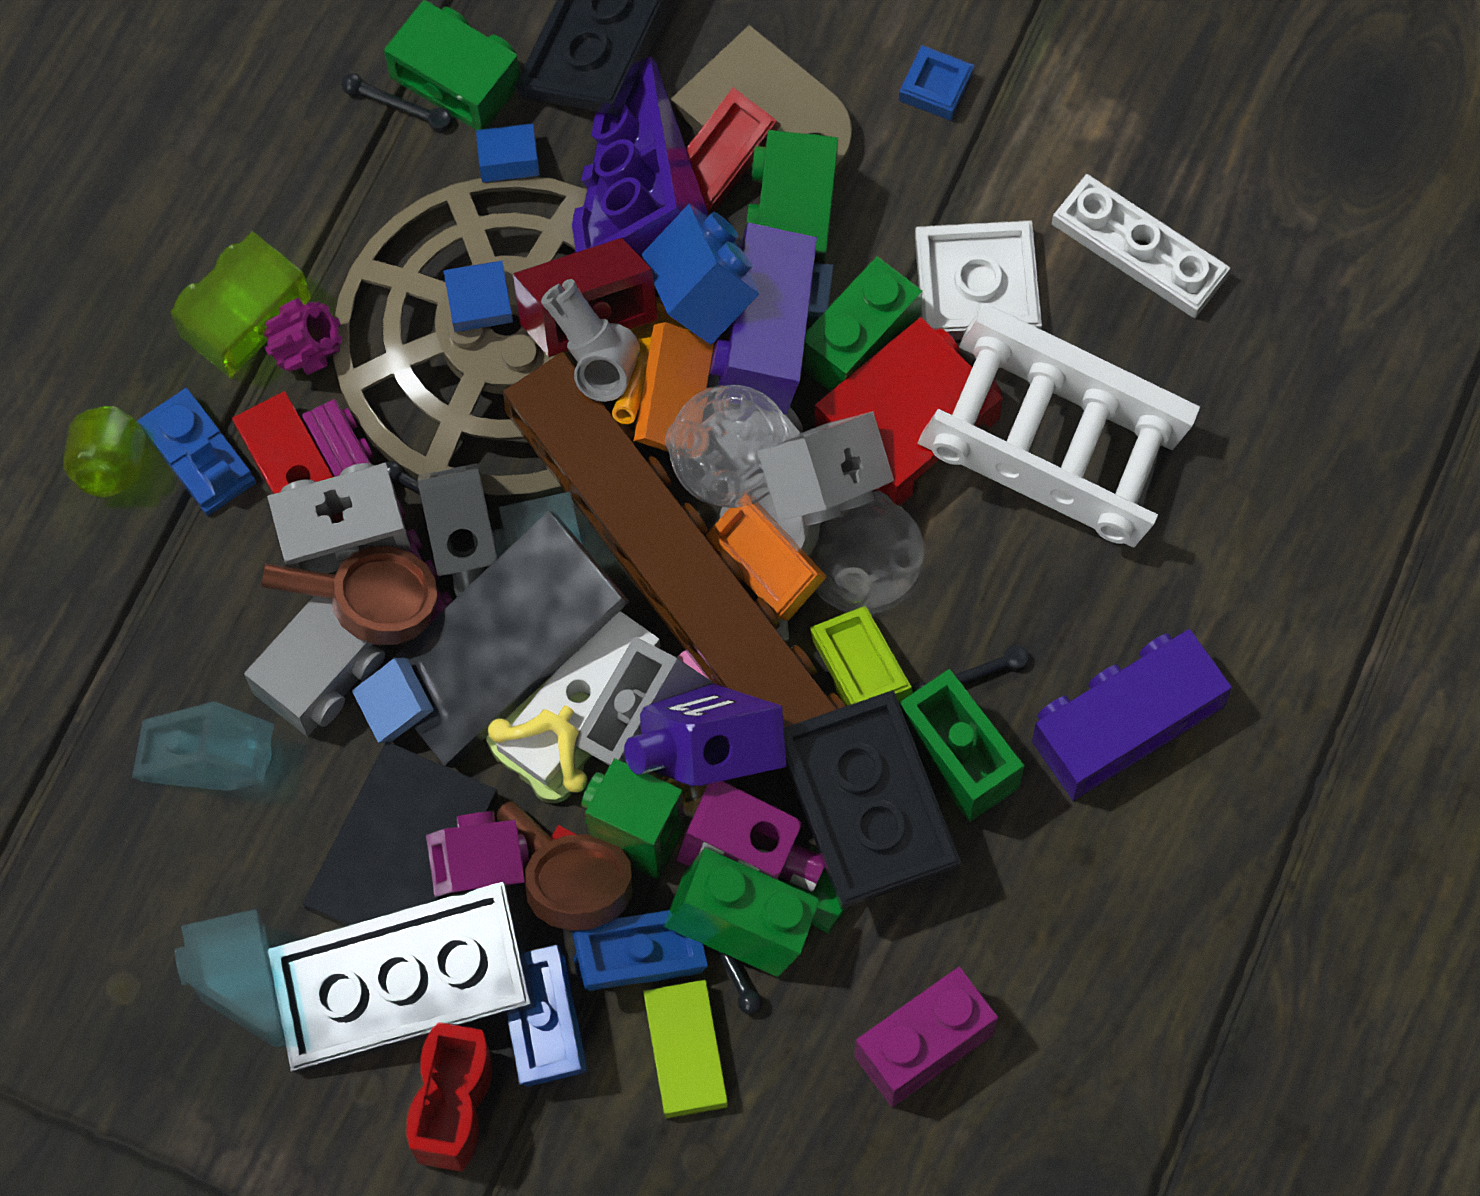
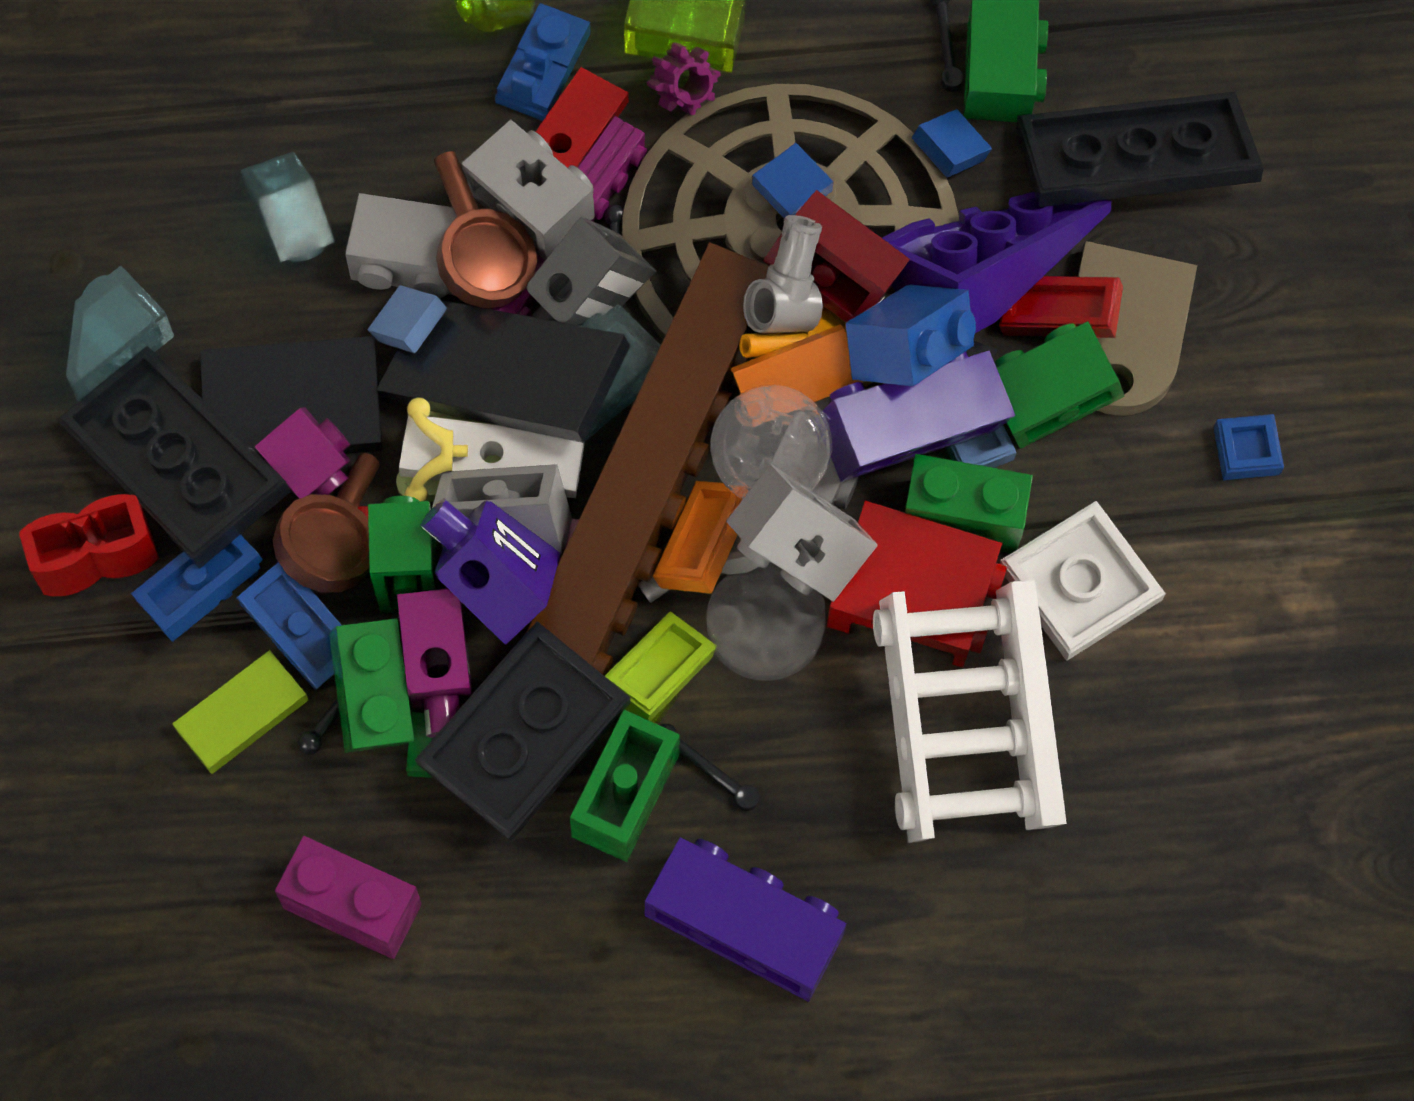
camera: 55 degrees right, 0 degrees up
white tile [1052,174,1230,319] -> none

